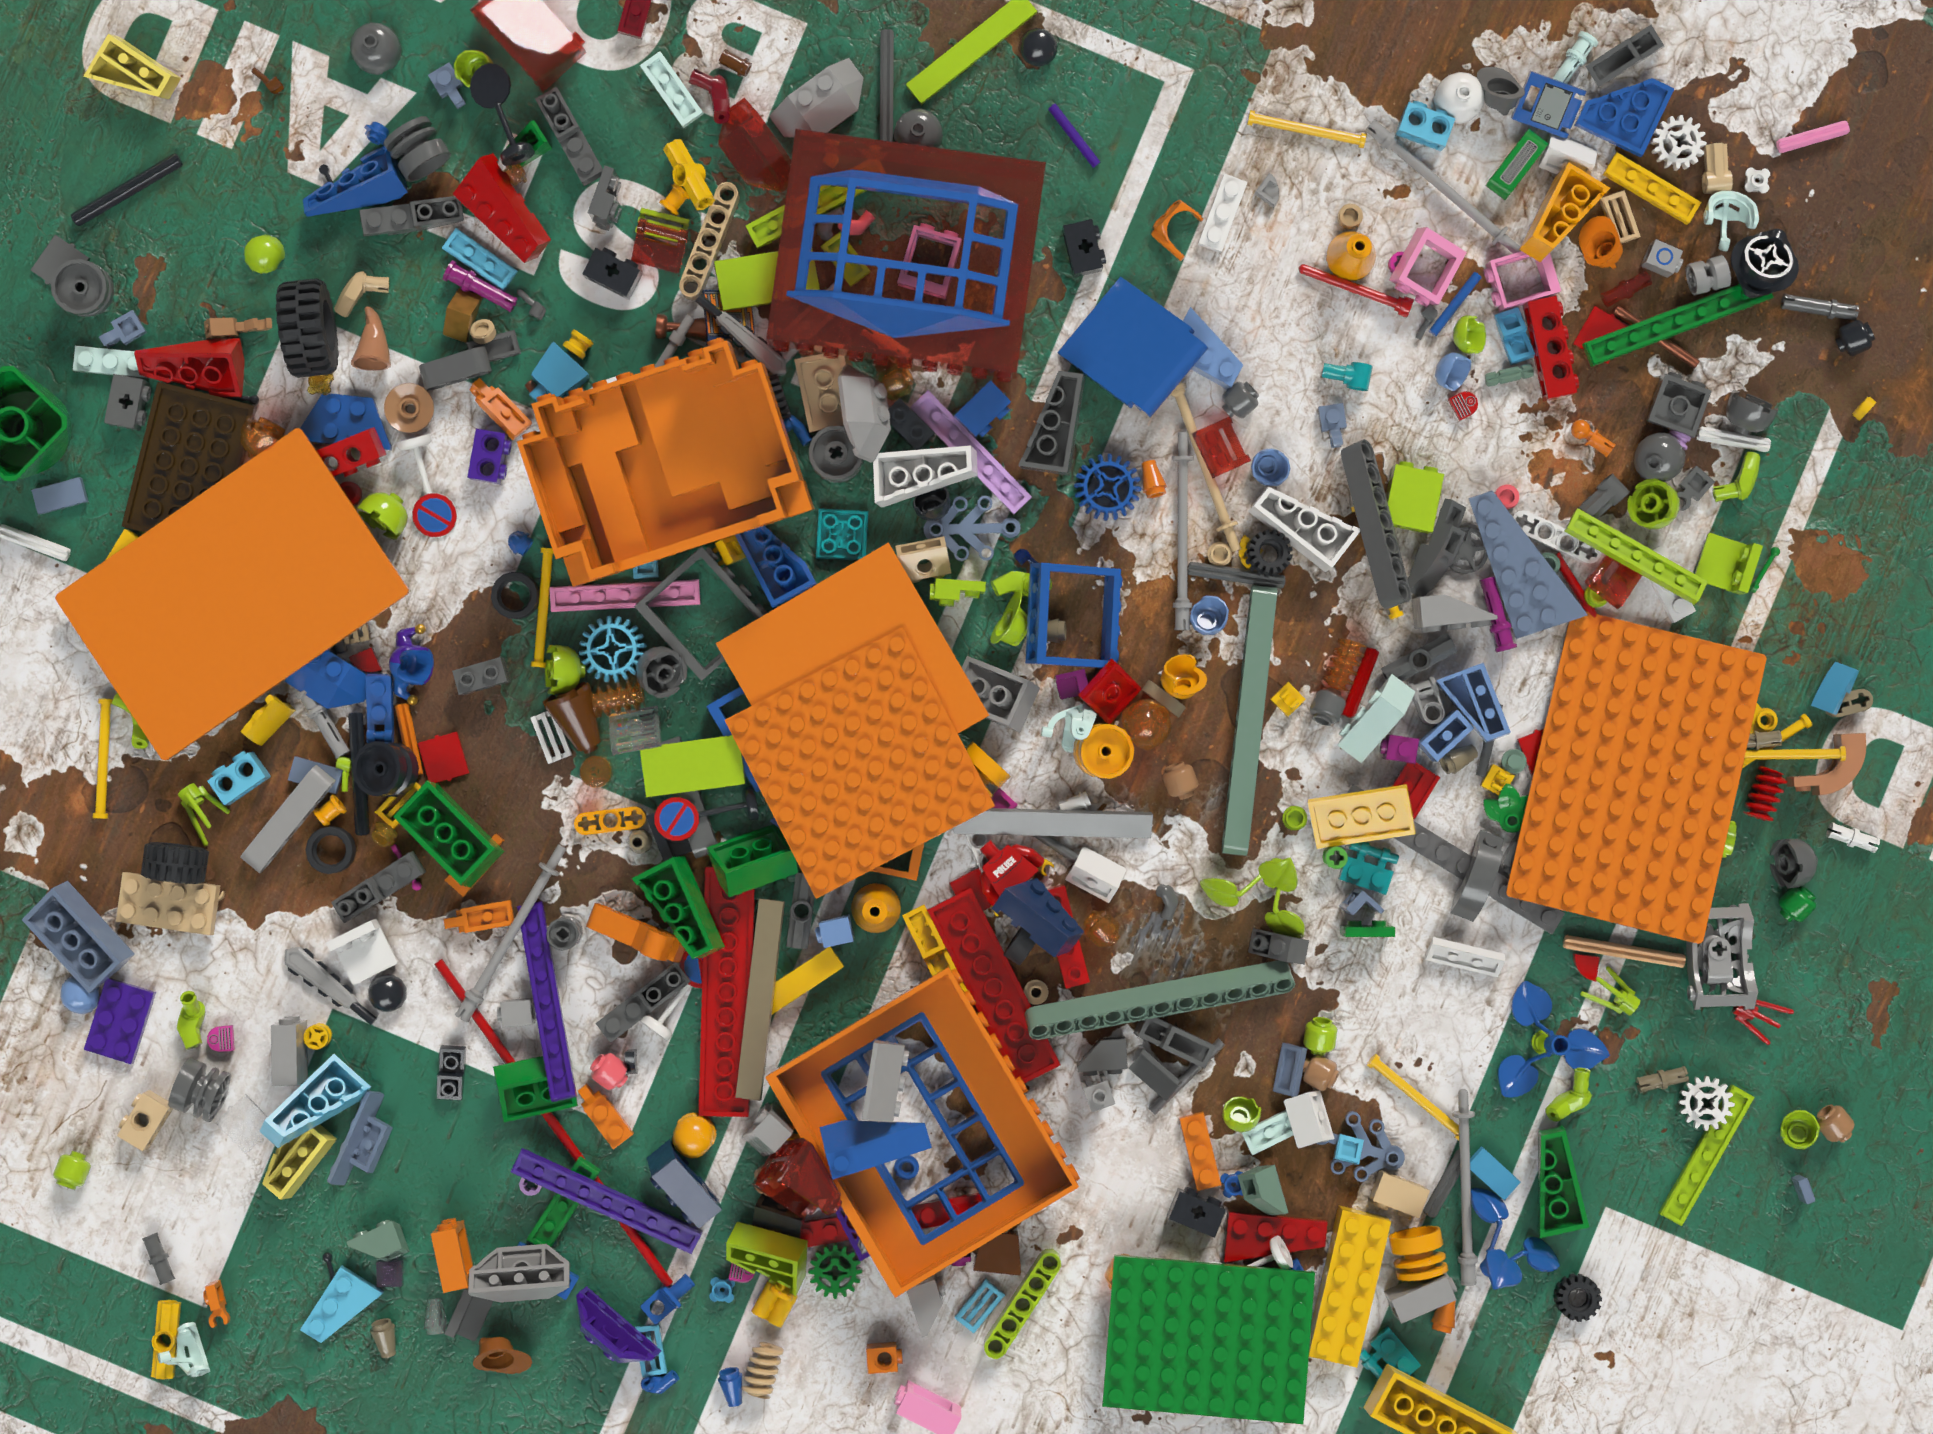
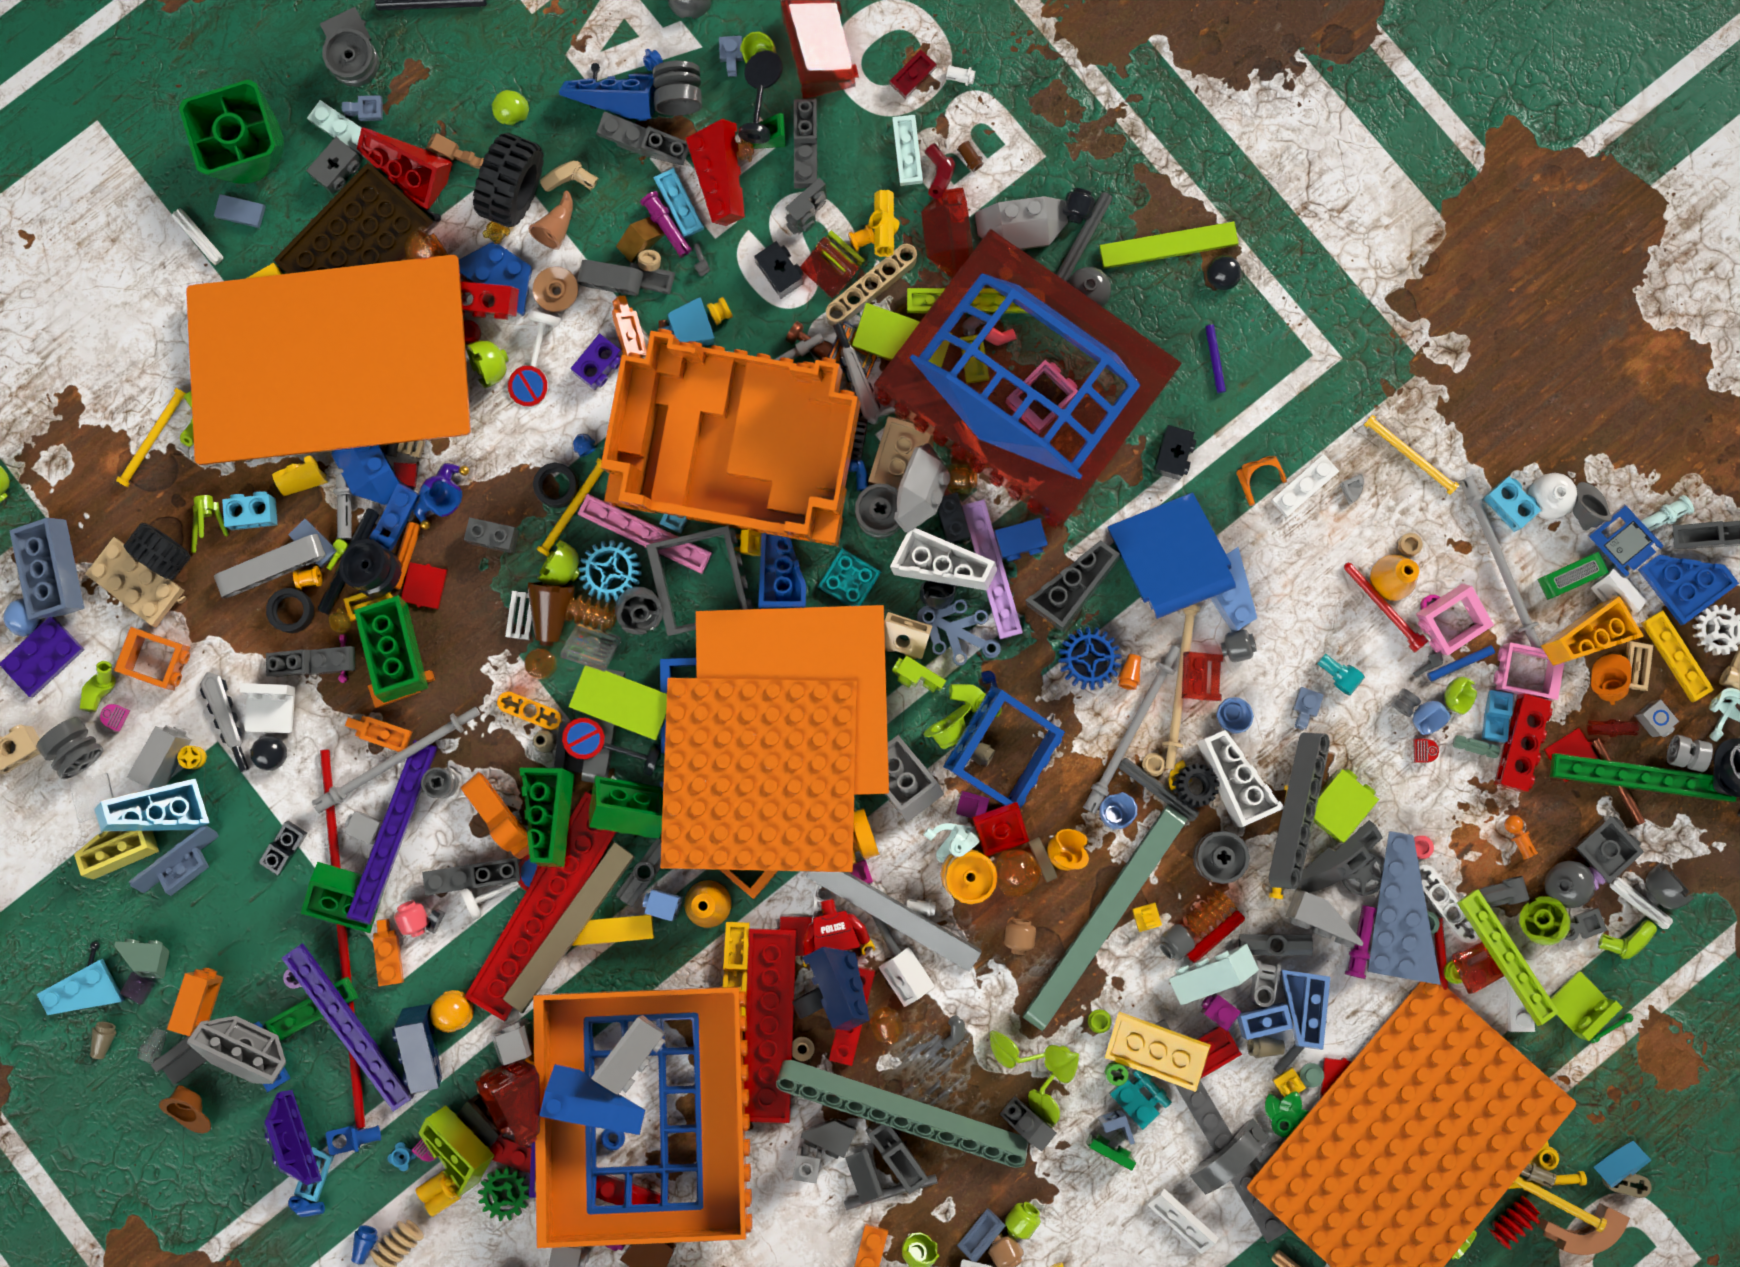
camera: 30 degrees right, 5 degrees down
none -> orange window [114,627,191,691]
none -> black head [1063,188,1095,224]
none -> dark grey wheel [1192,831,1250,884]
none -> flat silver wheel [1391,688,1422,717]

